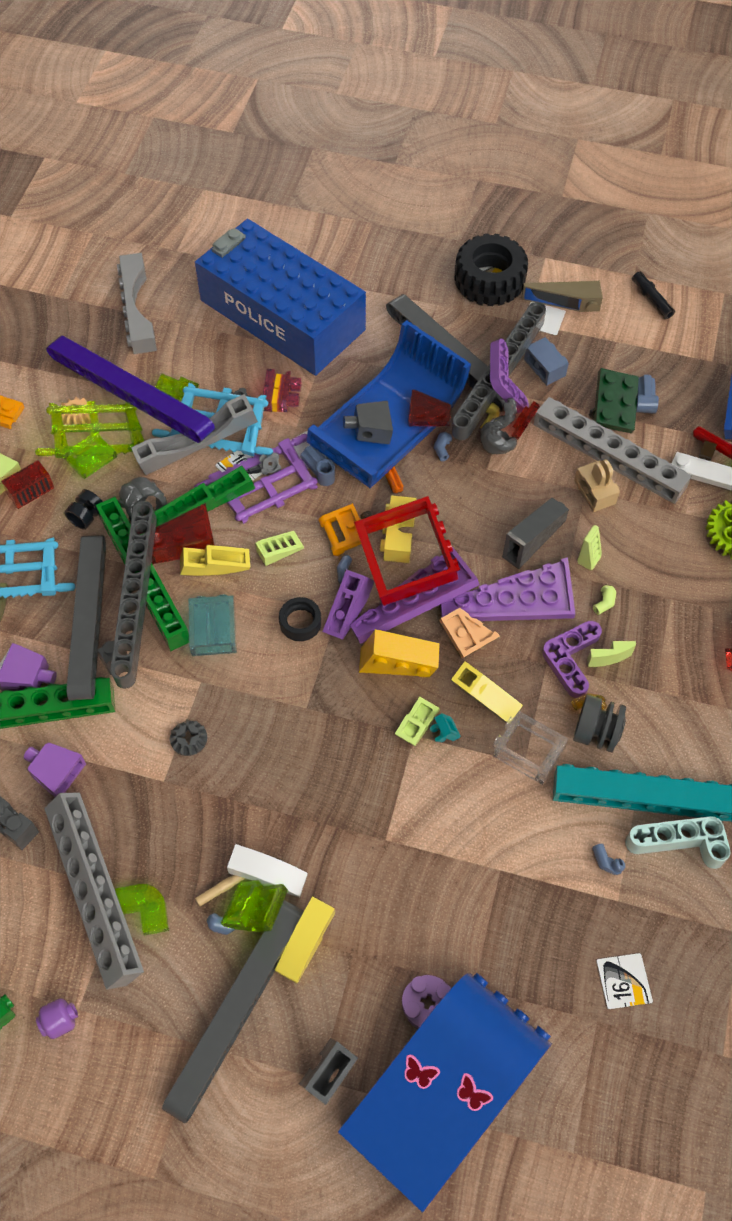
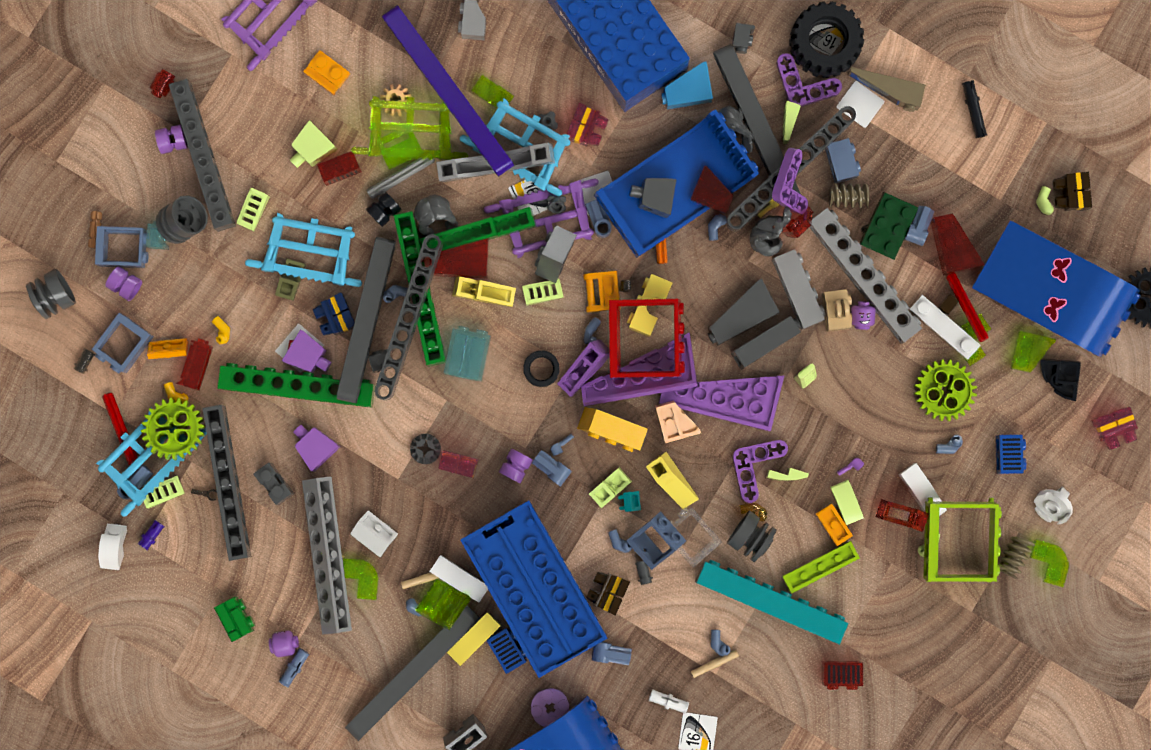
camera: 15 degrees right, 25 degrees up
yellowish green arm [593,585,617,615] -> none
light aqua beam [625,817,731,869] -> none
none -> sand blue pin [279,648,310,688]
none -> dark blue hips [313,292,355,336]
none -> white panel [350,511,398,557]
none -> light grey axle [367,153,435,199]
none -> sand blue arm [383,285,408,303]
none -> clear pink hips [438,450,479,478]
none -> blue piece [460,500,608,678]
none -> blue brick [486,628,527,674]
none -> medium lavender wheel [499,448,533,483]
none -> sand blue piece [532,450,572,487]
none -> brick [534,226,577,283]
none -> sand blue hand [550,434,574,456]
none -> dark brown hips [586,572,630,616]
none -> sand blue piece [592,642,632,665]
none -> sand blue arm [608,529,633,553]
none -> sand blue window [626,511,686,570]
none -> dark grey pin [635,561,653,585]
none -> white pin [648,689,689,714]
none -> dark azure slope [661,61,713,110]
none -> tan piece [691,649,739,678]
none -> dark grey slope [708,279,780,346]
none -> dark grey brick [732,23,755,54]
none -> light grey brick [772,249,826,330]
none -> medium lavender beam [776,53,842,107]
none -> yellowish green slope [782,101,801,144]
none -> lime plate [782,541,860,594]
none -> light orange plate [816,503,853,546]
none -> dark tan piece [829,183,870,208]
none -> yellowish green slope [830,480,864,525]
none -> medium lavender hand [837,458,864,476]
none -> medium lavender head [851,301,876,329]
none -> clear red wedge [931,213,985,276]

